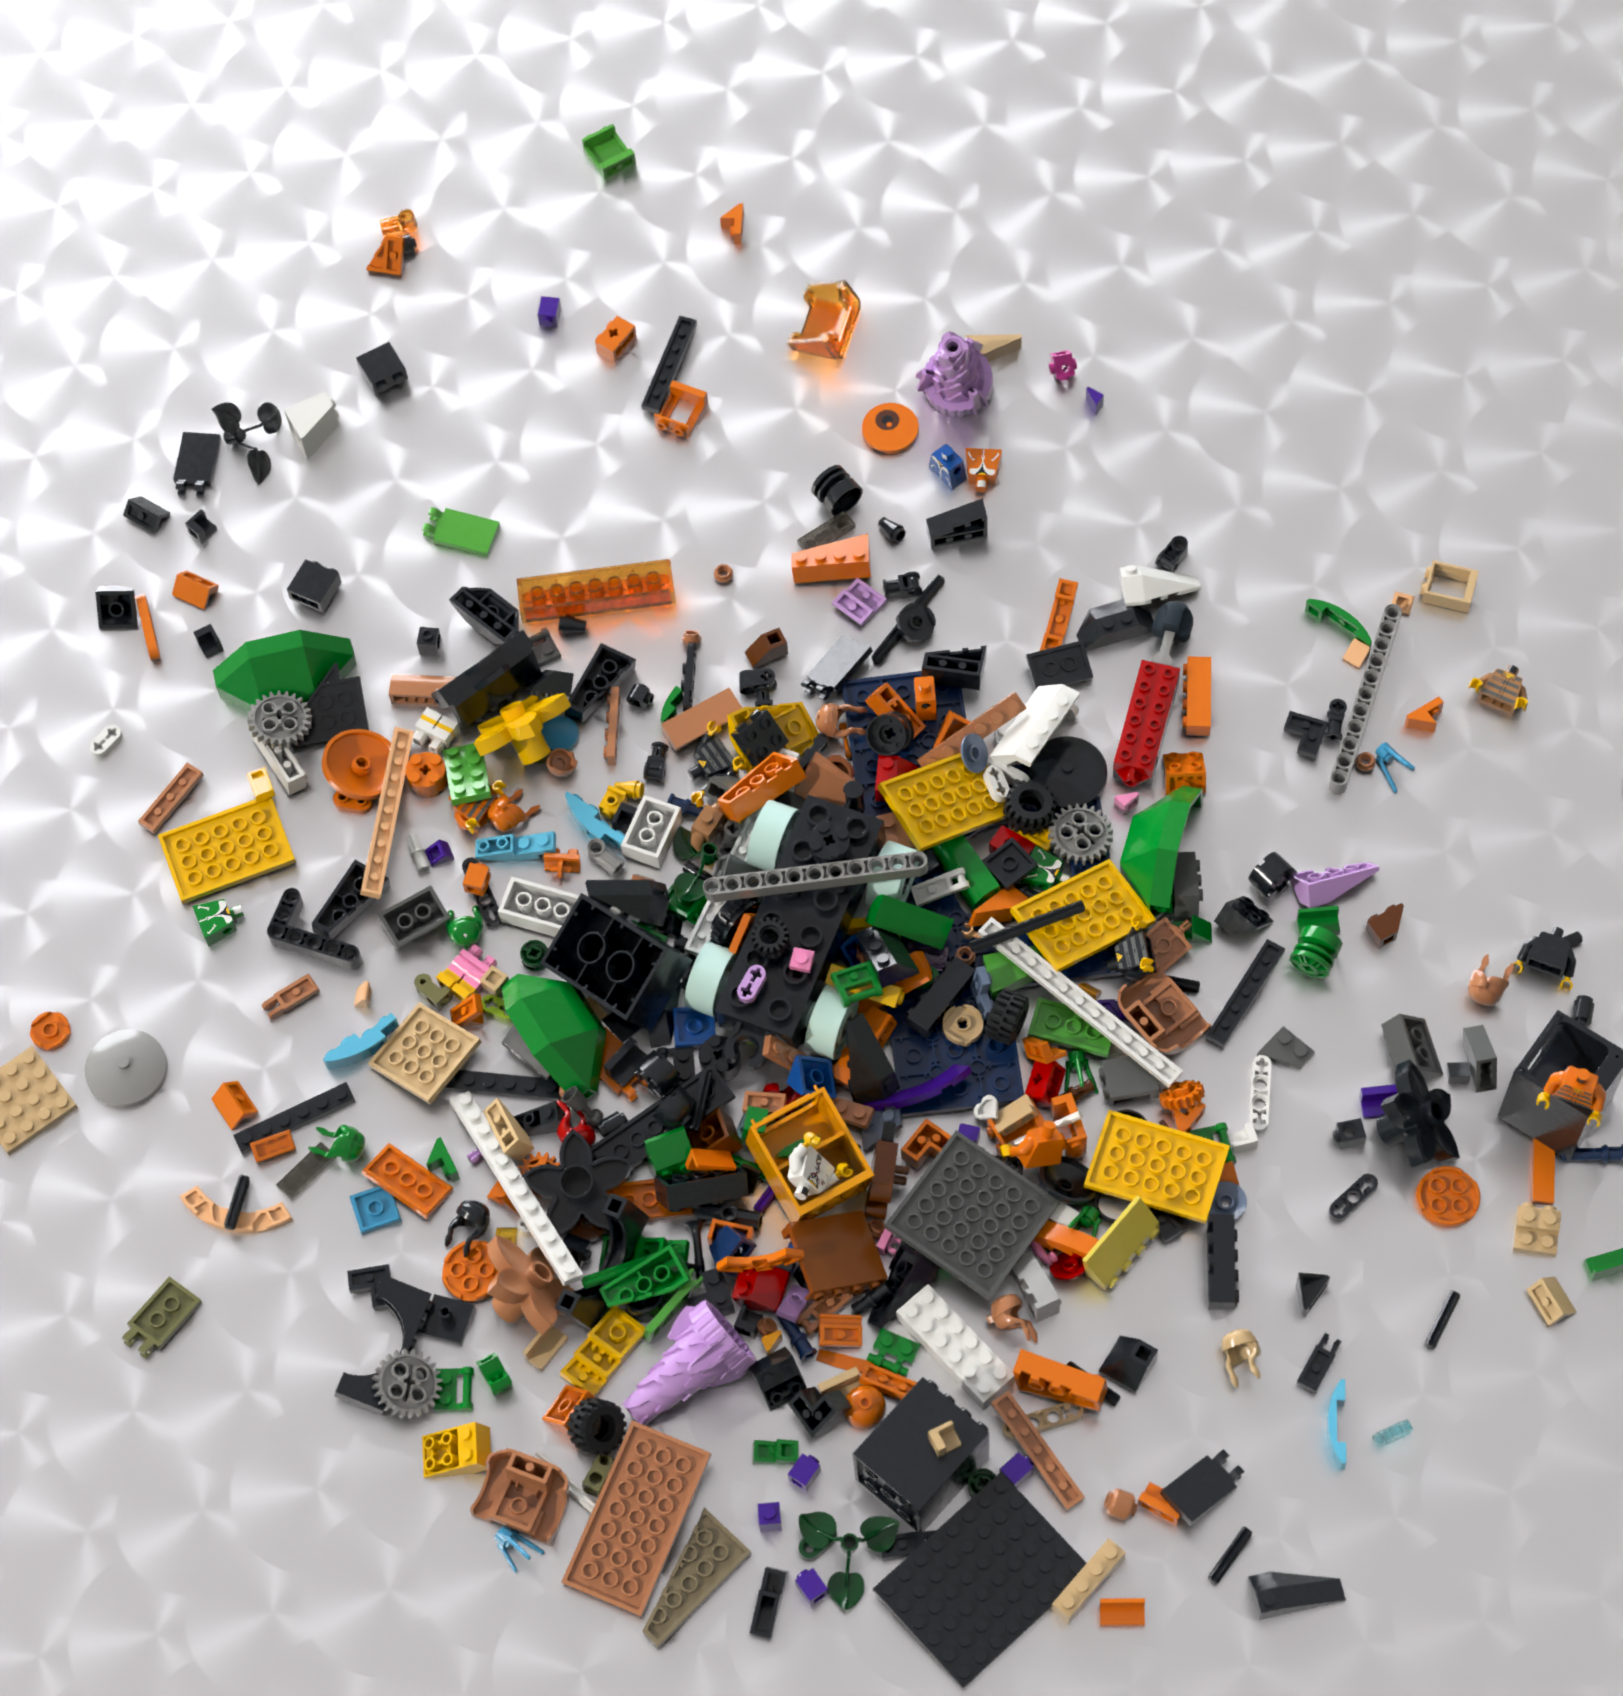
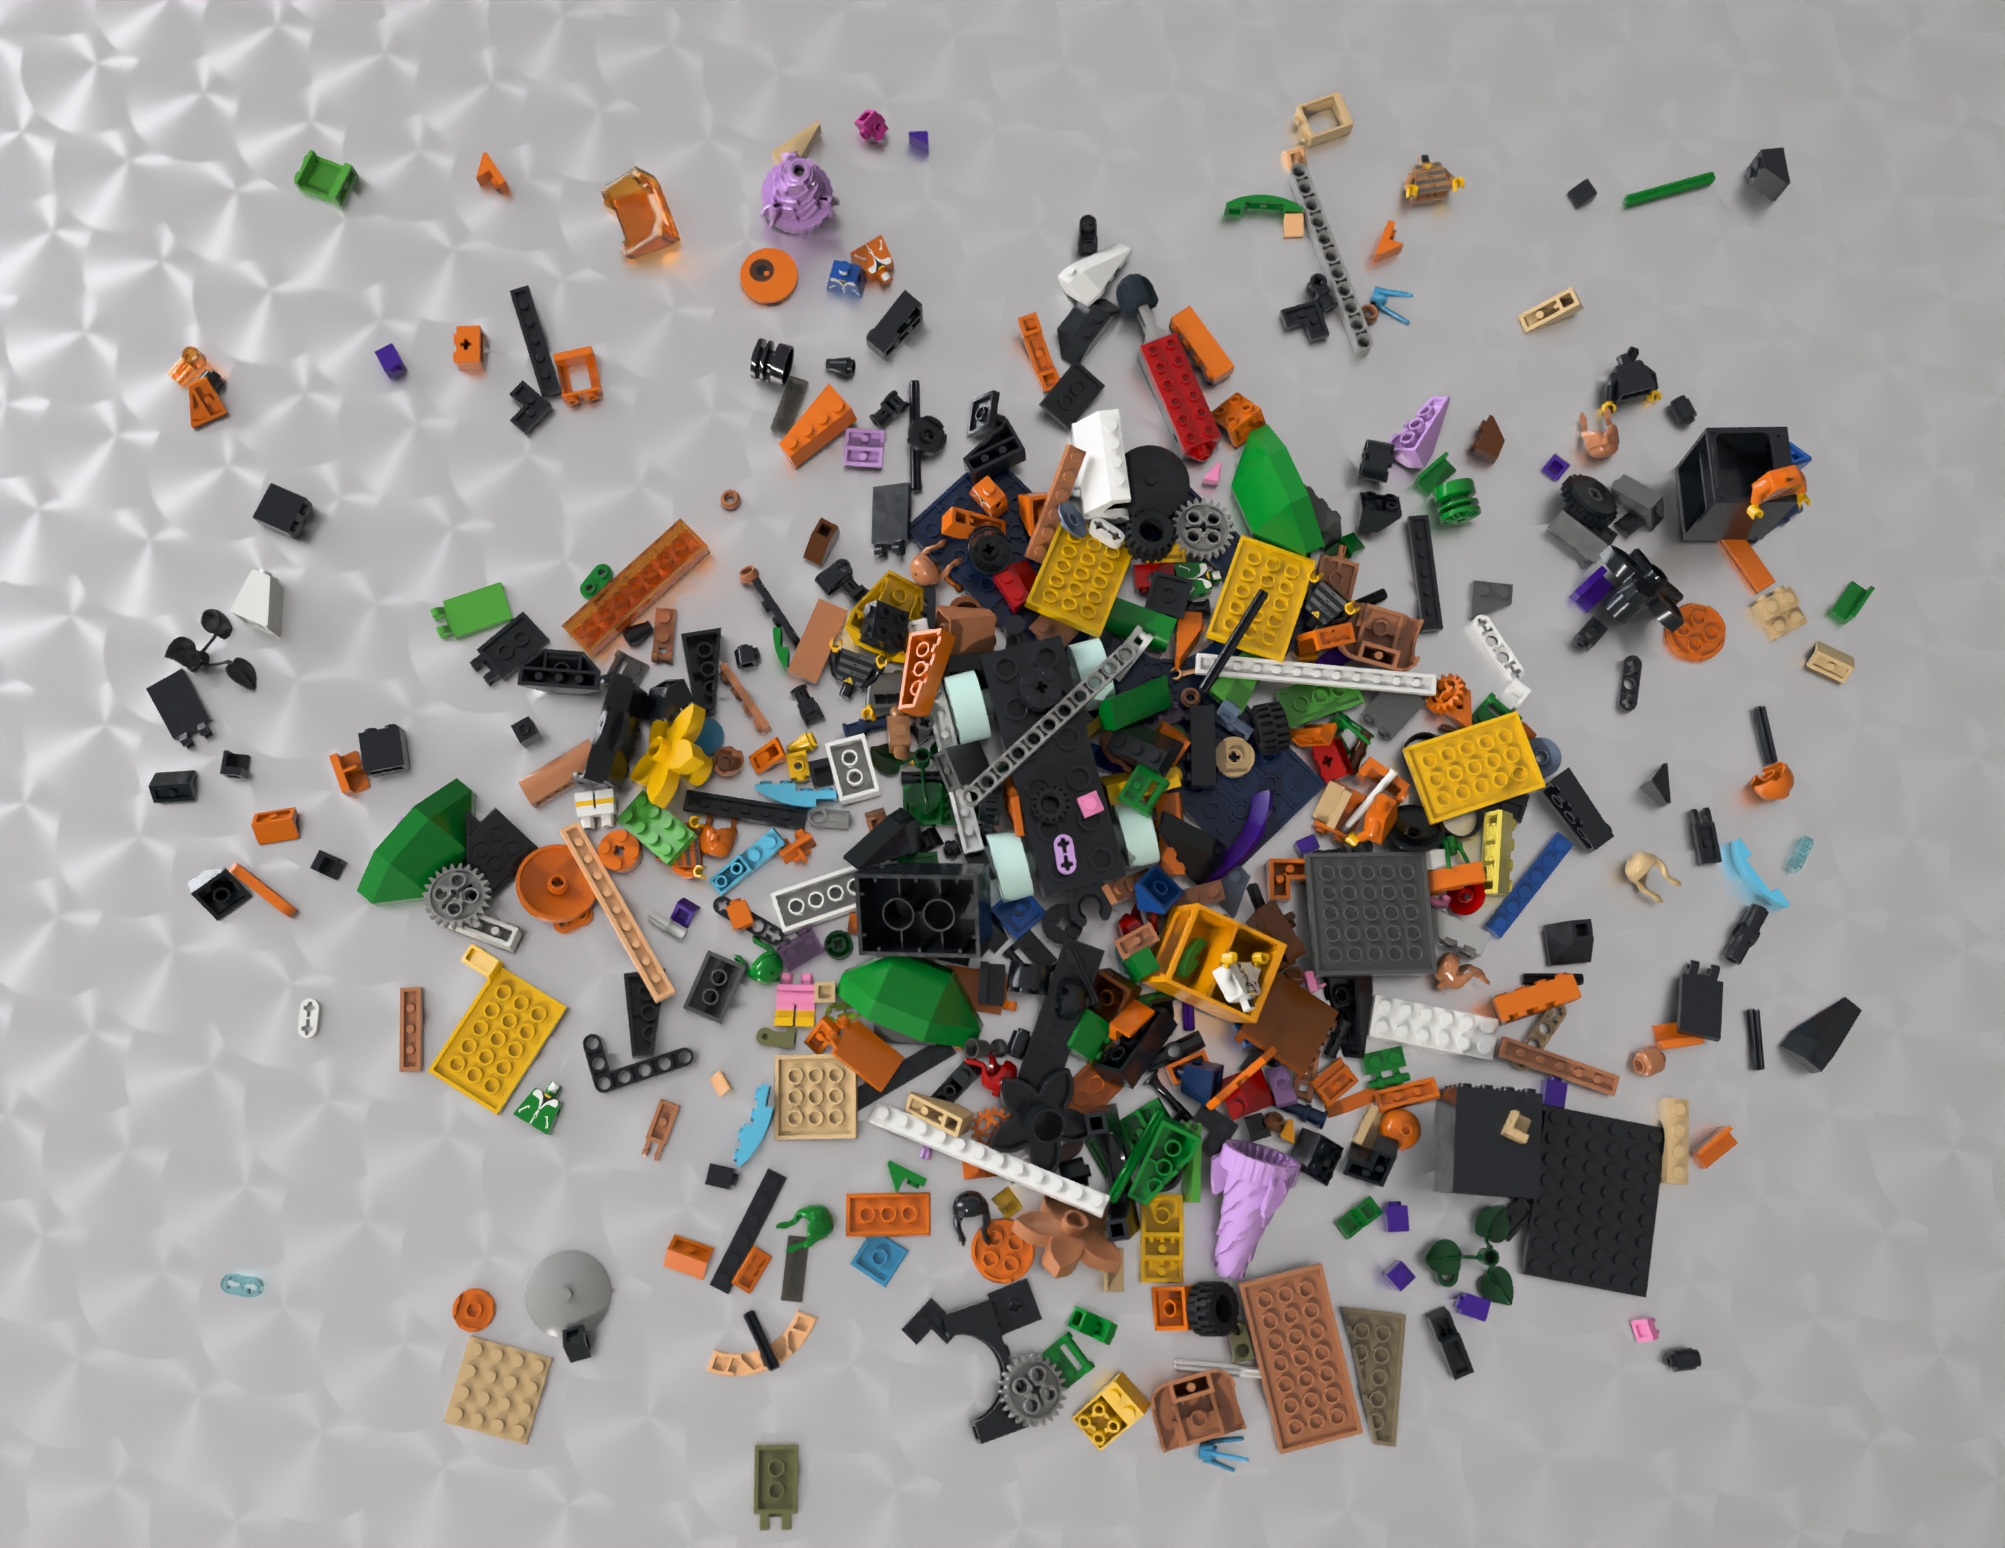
camera: 45 degrees left, 15 degrees up
white tile [973,1095,999,1120] -> none
none -> orange panel [329,751,371,797]
none -> black tile [470,612,550,686]
none -> black plate [509,380,553,435]
none -> black brick [562,1324,591,1363]
none -> green plate [580,564,614,601]
none -> nougat plate [651,608,677,664]
none -> black plate [683,790,808,830]
none -> black brick [705,1163,739,1190]
none -> orange slope [749,737,786,774]
none -> clear purple brick [777,927,825,972]
none -> orange tile [823,1015,905,1092]
none -> black tile [967,390,1006,438]
none -> orange panel [1295,622,1356,655]
none -> blue plate [1483,832,1574,939]
none -> tan slope [1518,287,1584,333]
none -> dark purple slope [1542,453,1571,481]
none -> black gear [1560,474,1618,528]
none -> black piece [1723,903,1769,965]
none -> orange cylinder [1750,762,1794,800]

